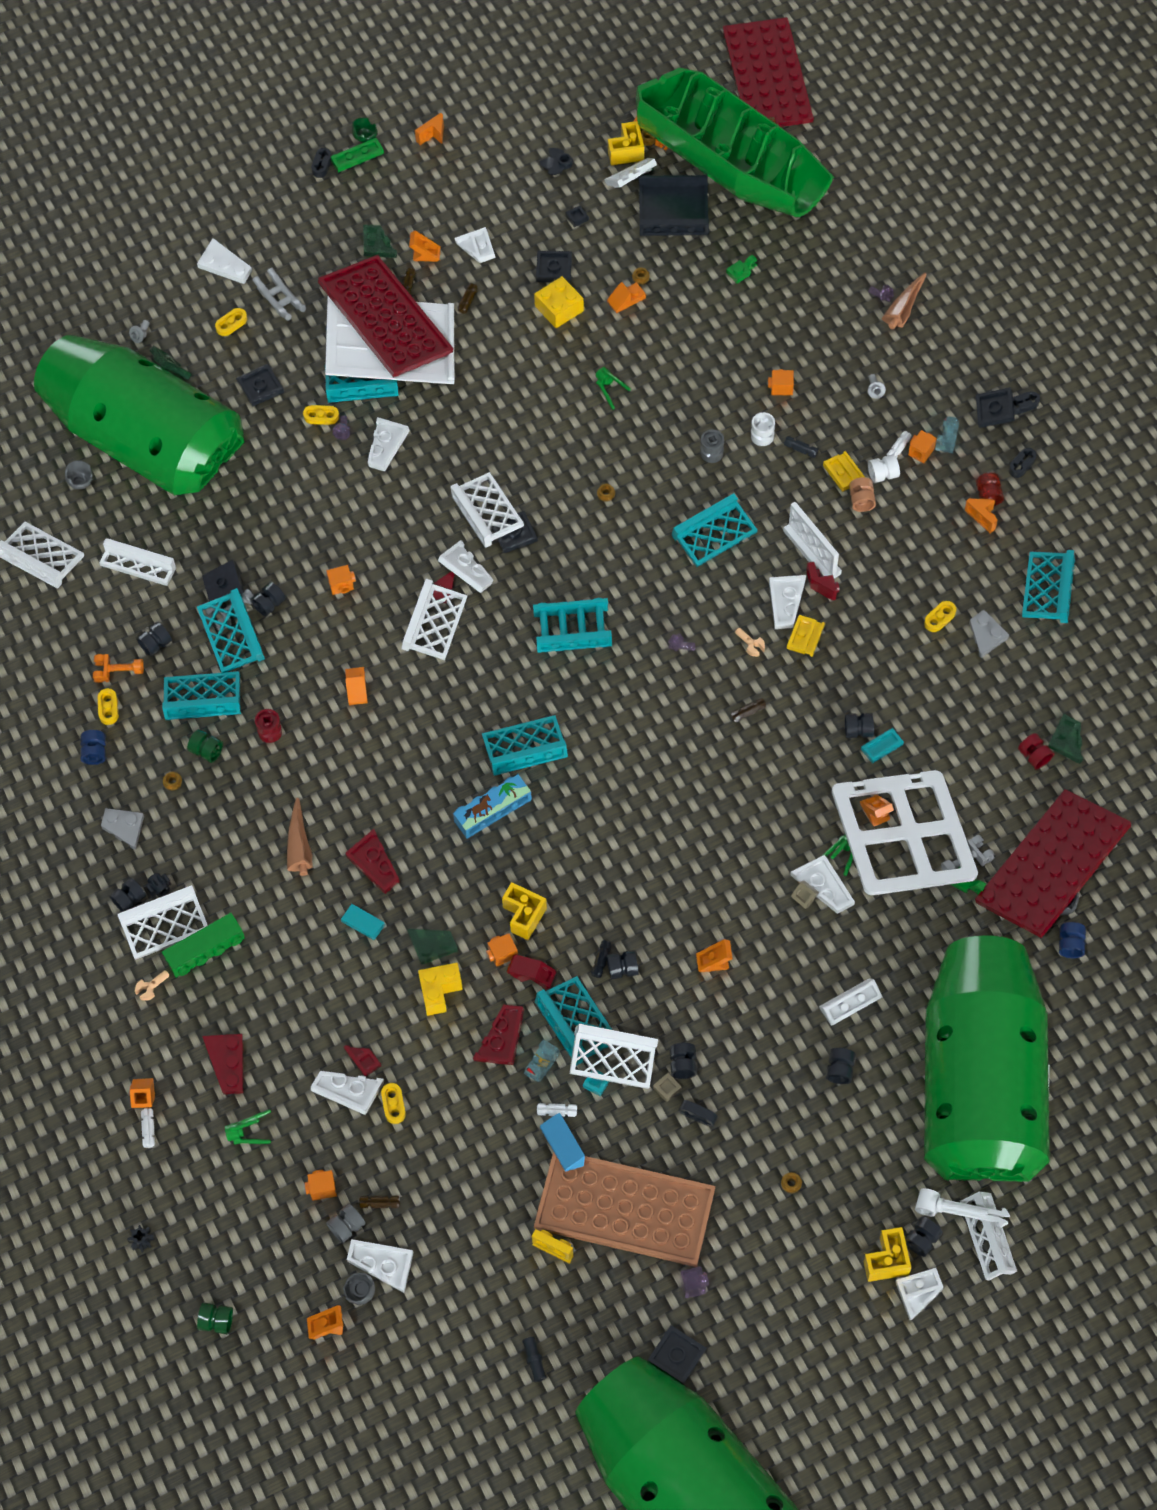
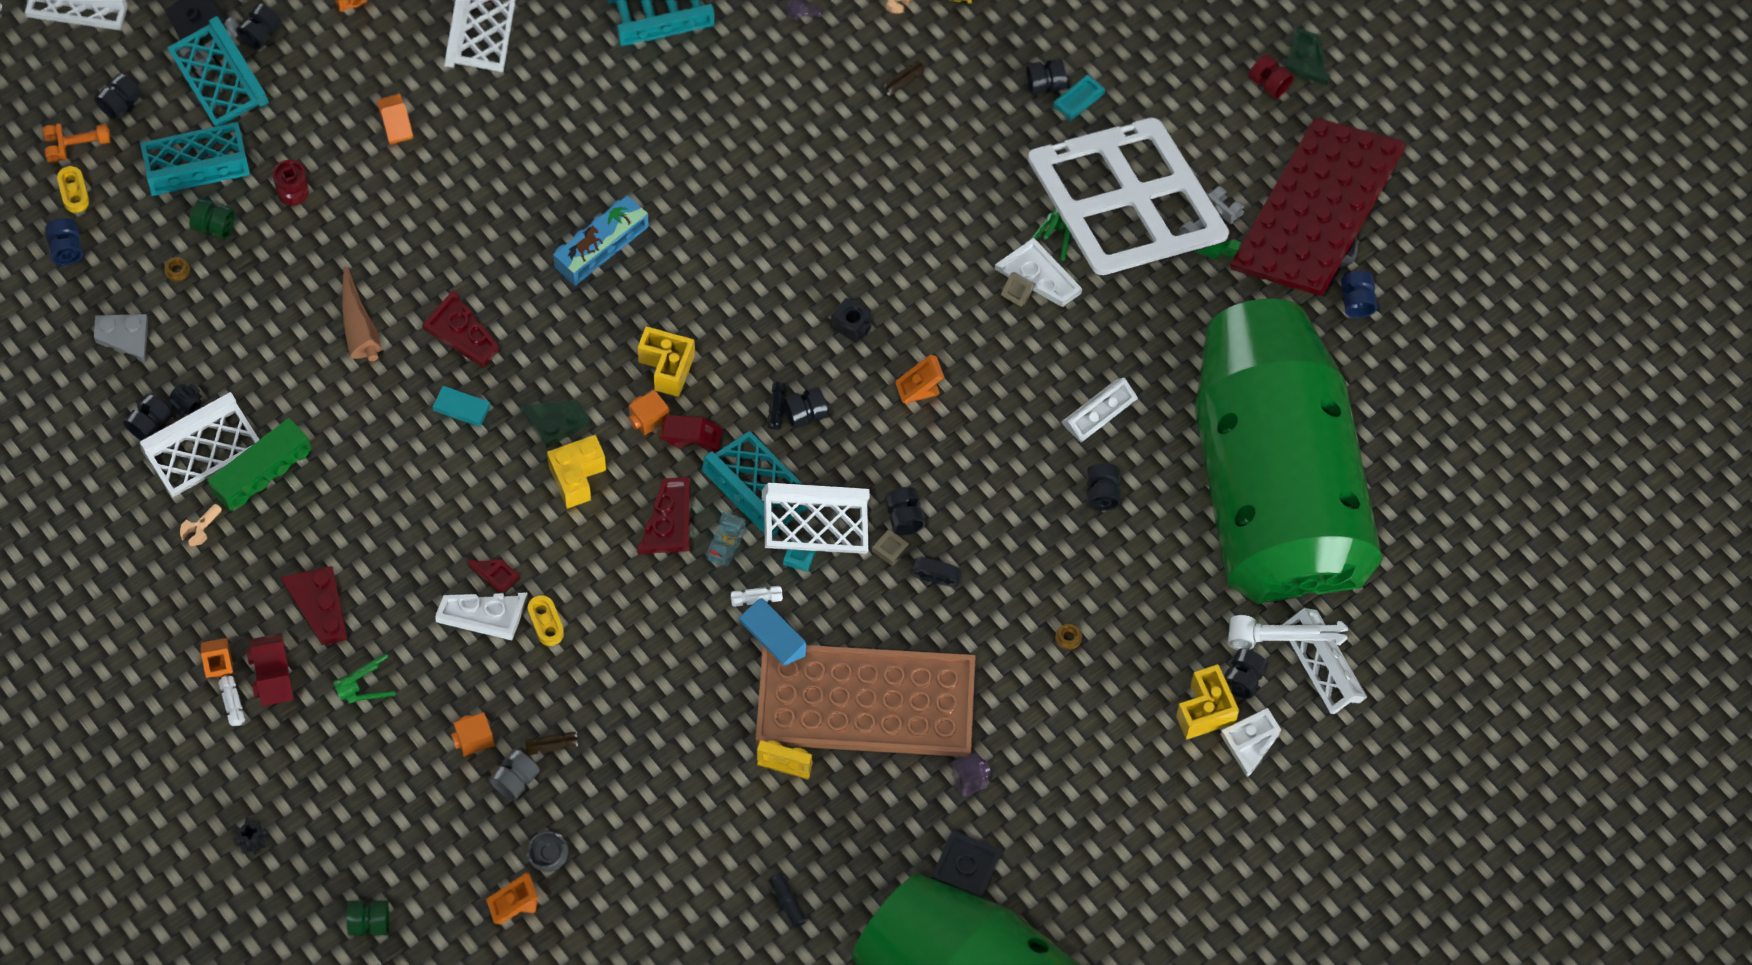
camera: 15 degrees left, 0 degrees up
white wing [347,1239,413,1293] -> none
teal fence [482,715,568,776] -> none
orange slope [860,794,894,826] -> none
none -> dark red brick [246,633,294,706]
none -> black brick [831,297,872,343]

